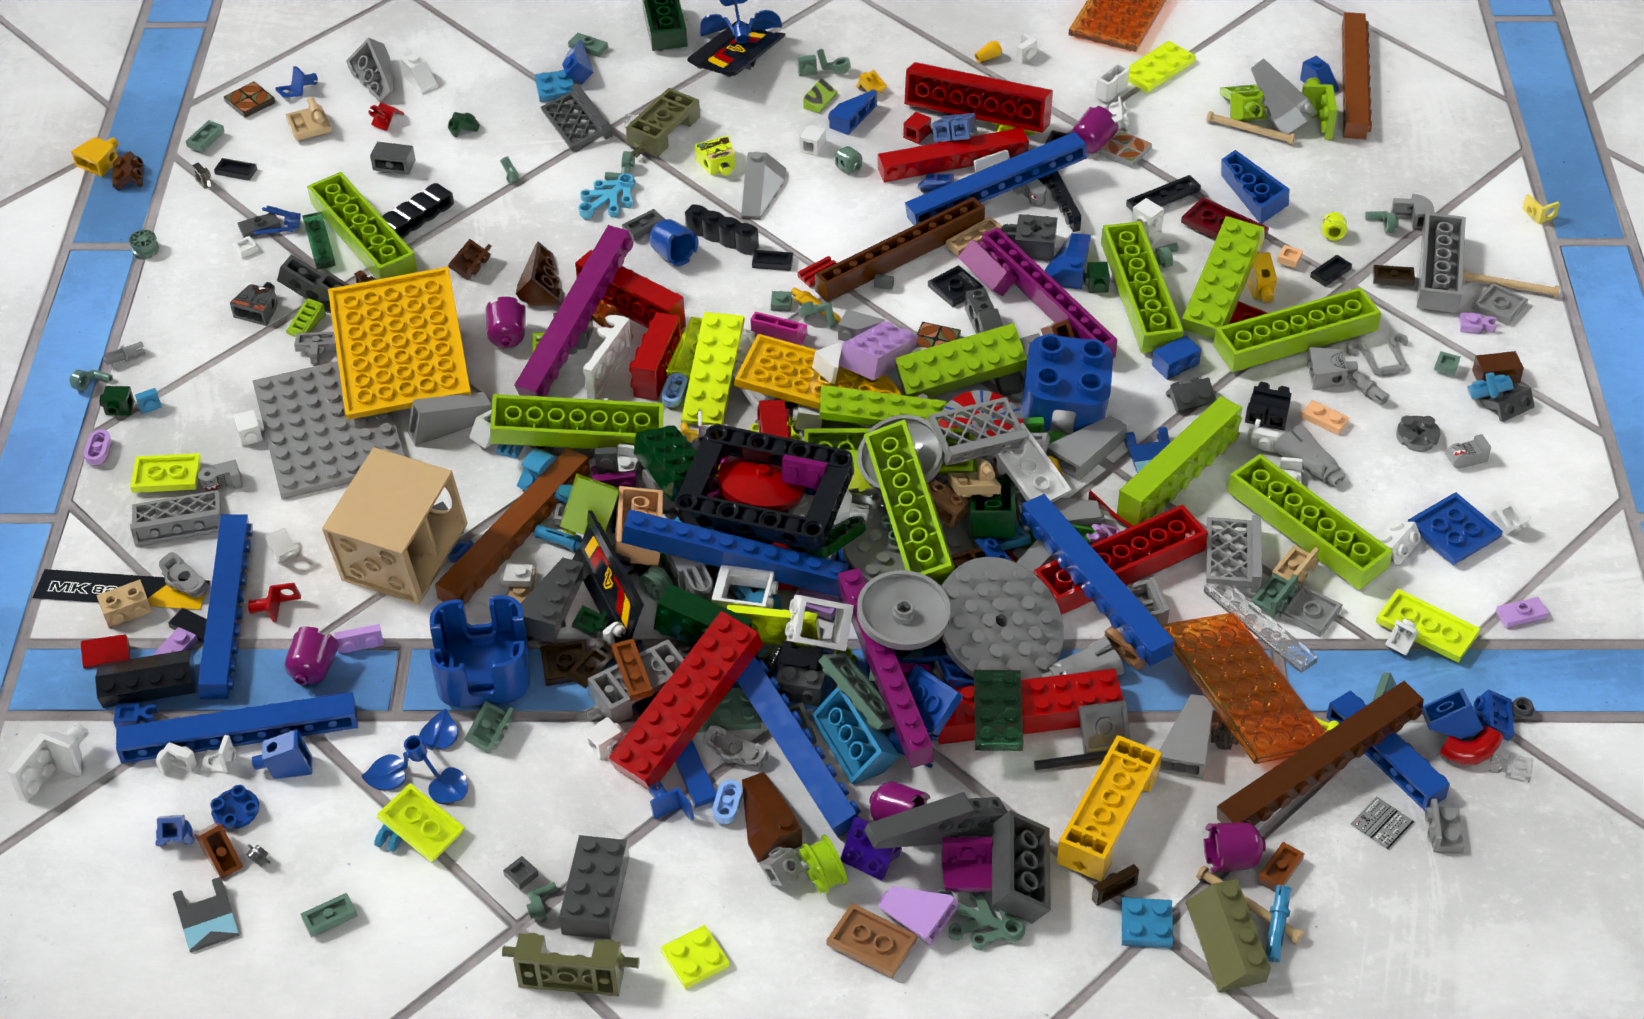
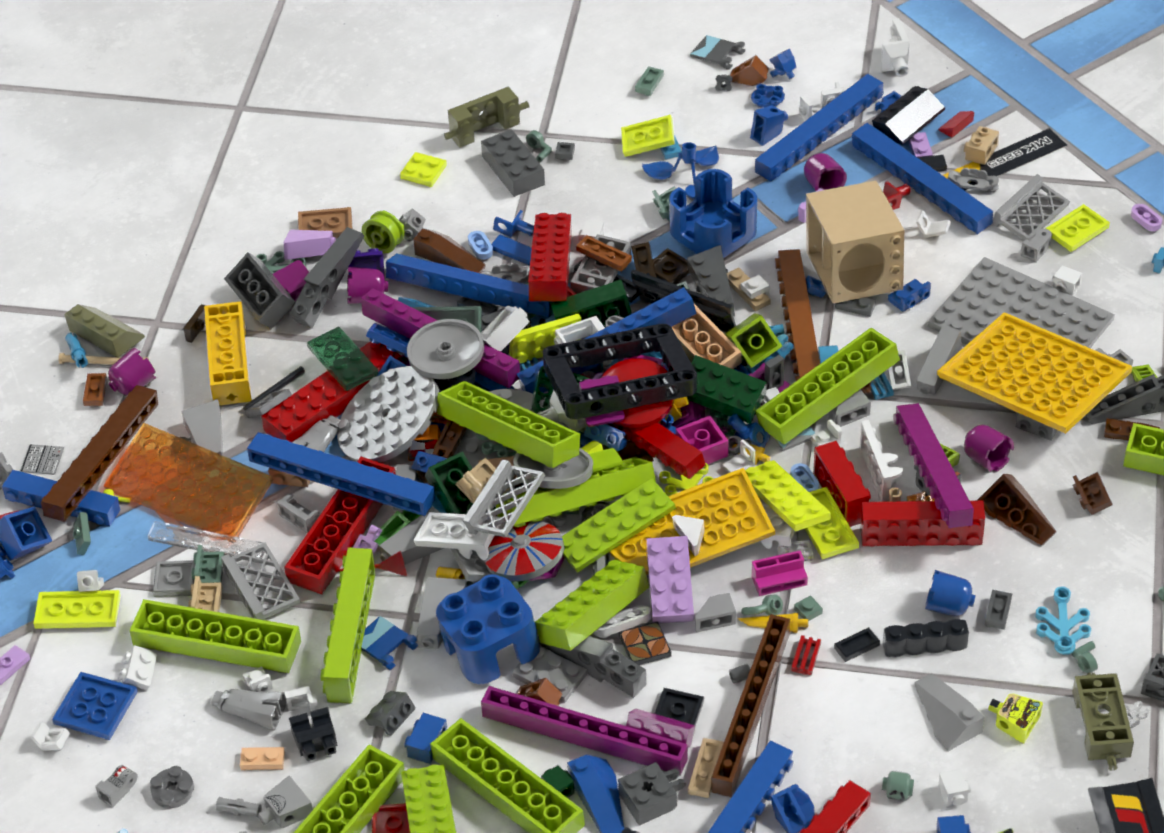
camera: 145 degrees right, 0 degrees up
dark azure plate [1121,897,1173,948] -> none

